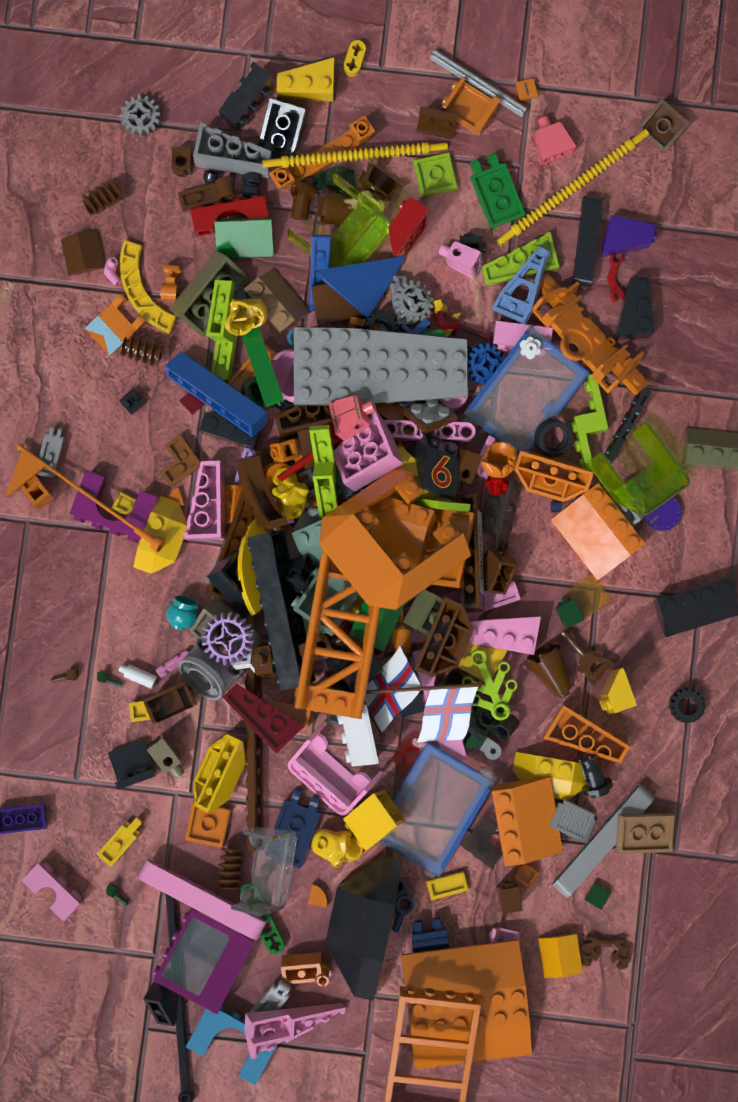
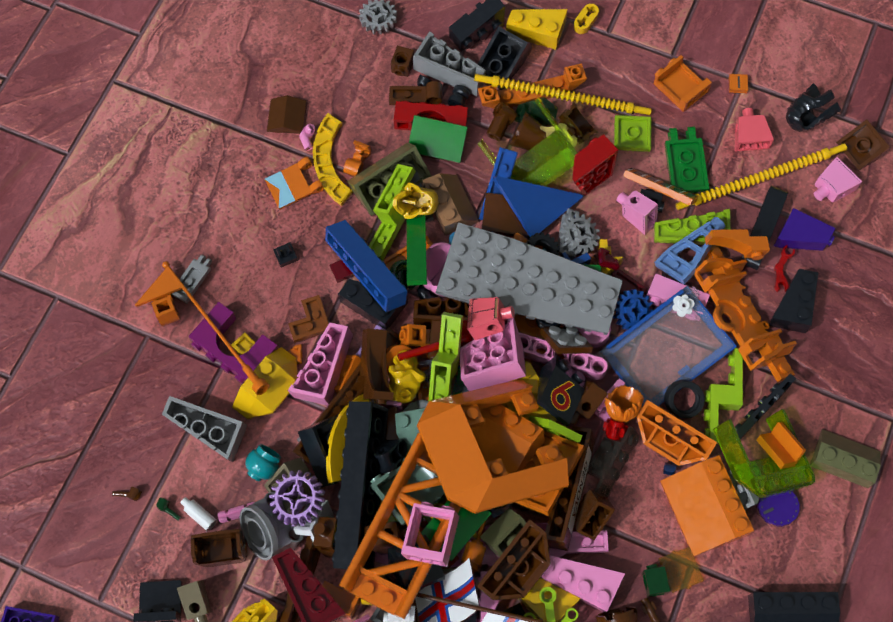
camera: 20 degrees right, 15 degrees down
reddish brown piece [82,179,124,217] -> none
reddish brown piece [120,335,163,367] -> none
yellow plate [129,701,151,722] -> none
reddish brown bracket [416,106,458,139] -> none
light grey axle [430,50,527,117] -> none
none -> light grey wedge [162,396,247,462]
none -> bright pink window [401,502,459,567]
none -> orange tile [623,168,698,206]
none -> orange slope [705,229,770,260]
none -> orange panel [756,422,806,469]
none -> black hair [786,83,841,132]
none -> bright pink torso [814,157,862,202]

